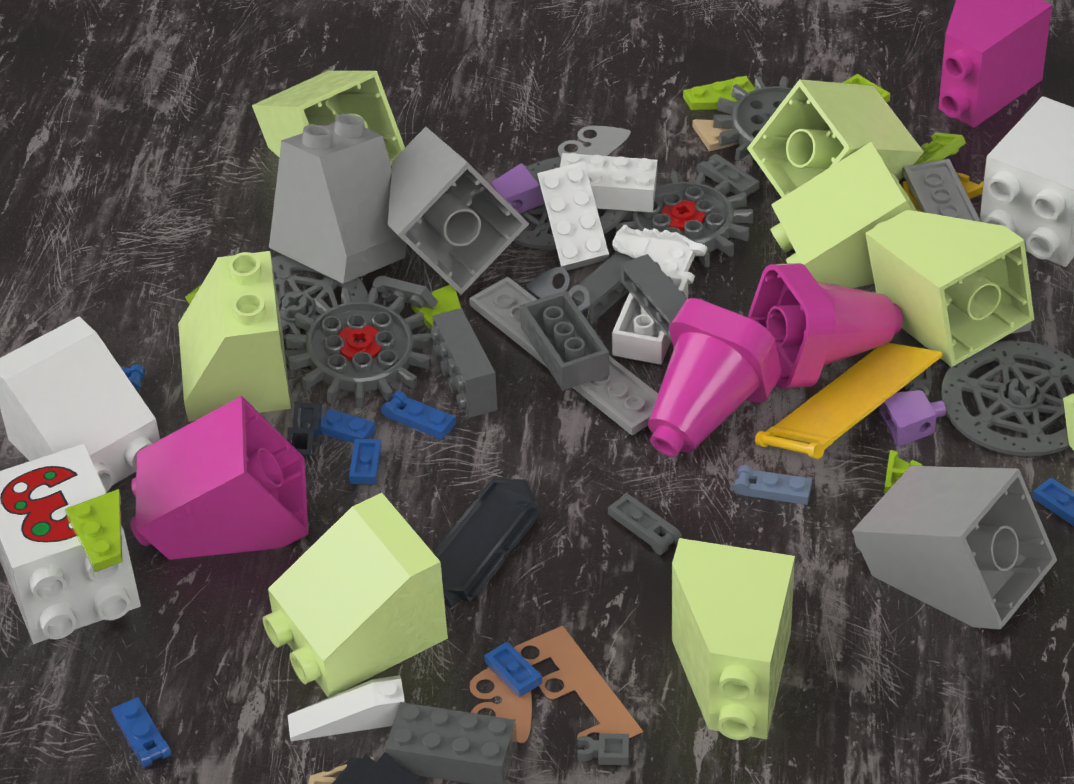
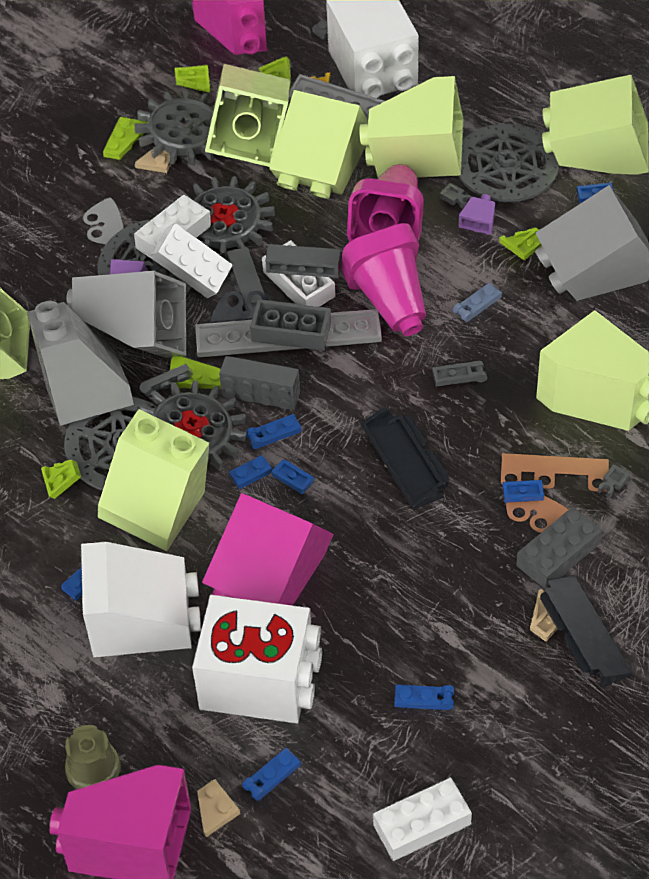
camera: 55 degrees left, 10 degrees up
lime wing [65,489,122,572] -> none
yellowish green slope [263,493,448,698] -> none
black brick [287,402,322,456] -> none
white wedge [288,675,405,741] -> none
white animal [612,225,708,284] -> none
dark grey plate [696,154,759,196] -> none
yellow flag [755,343,943,459] -> none

